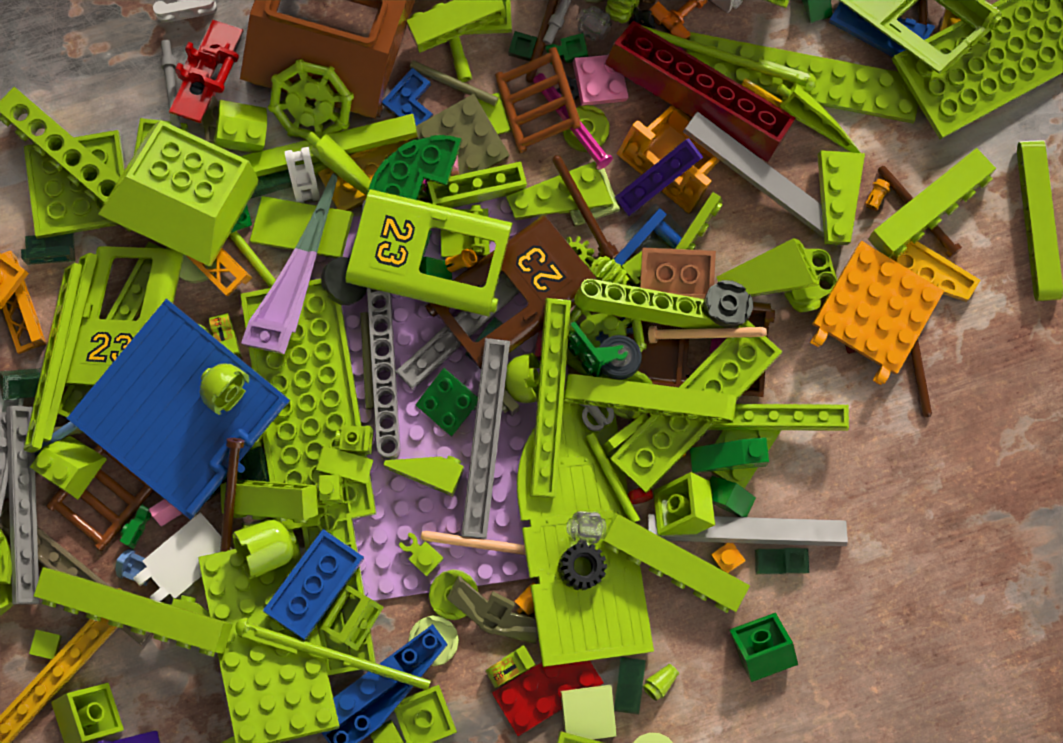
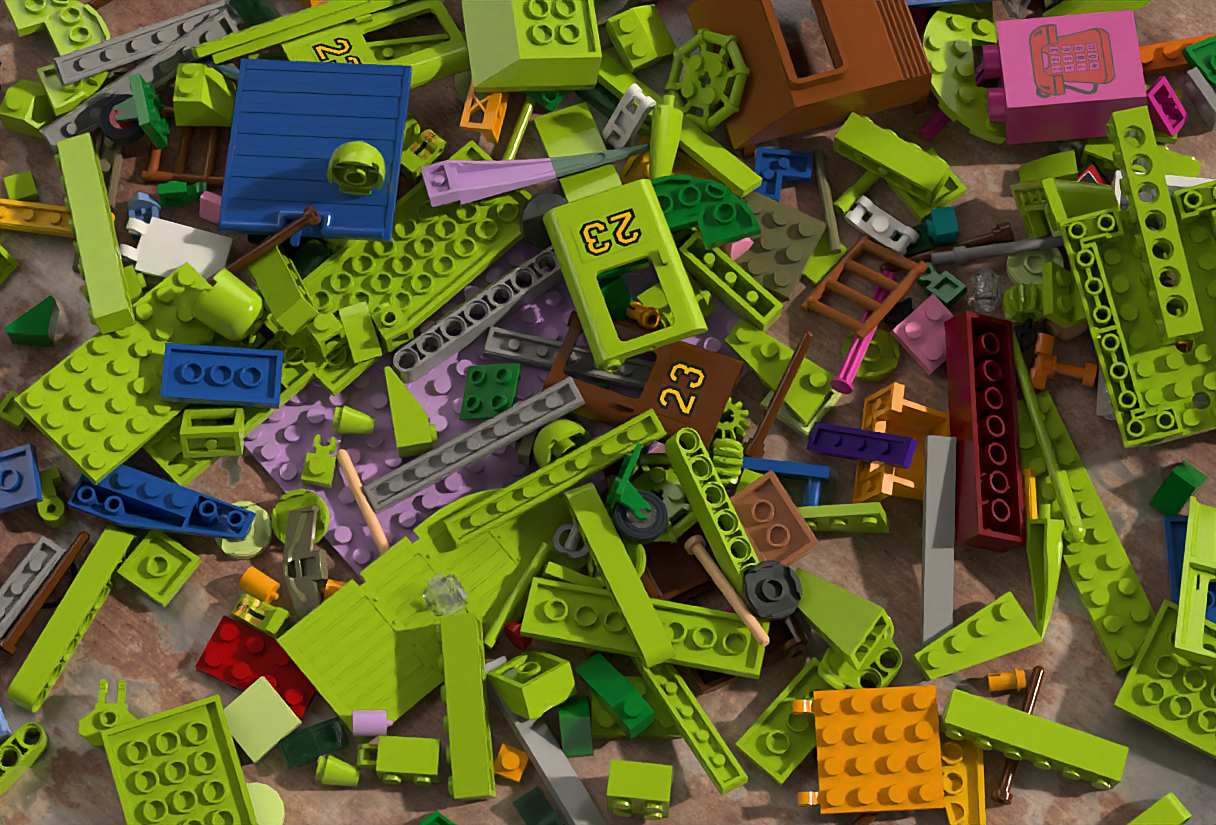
camera: 60 degrees right, 10 degrees down
lime bar [235,618,431,690] -> none
black tyre [558,542,607,591] -> none
none -> green slope [4,295,60,347]
none -> green plate [99,73,170,149]
none -> light orange piece [238,566,280,604]
none -> lime cone [332,405,376,435]
none -> lavender piece [352,710,393,737]
none -> lime brick [356,735,442,786]
none -> lime brick [607,759,673,820]
none -> lime plate [735,657,850,787]
none -> white plate [844,196,919,256]
none -> teal plate [925,206,959,247]

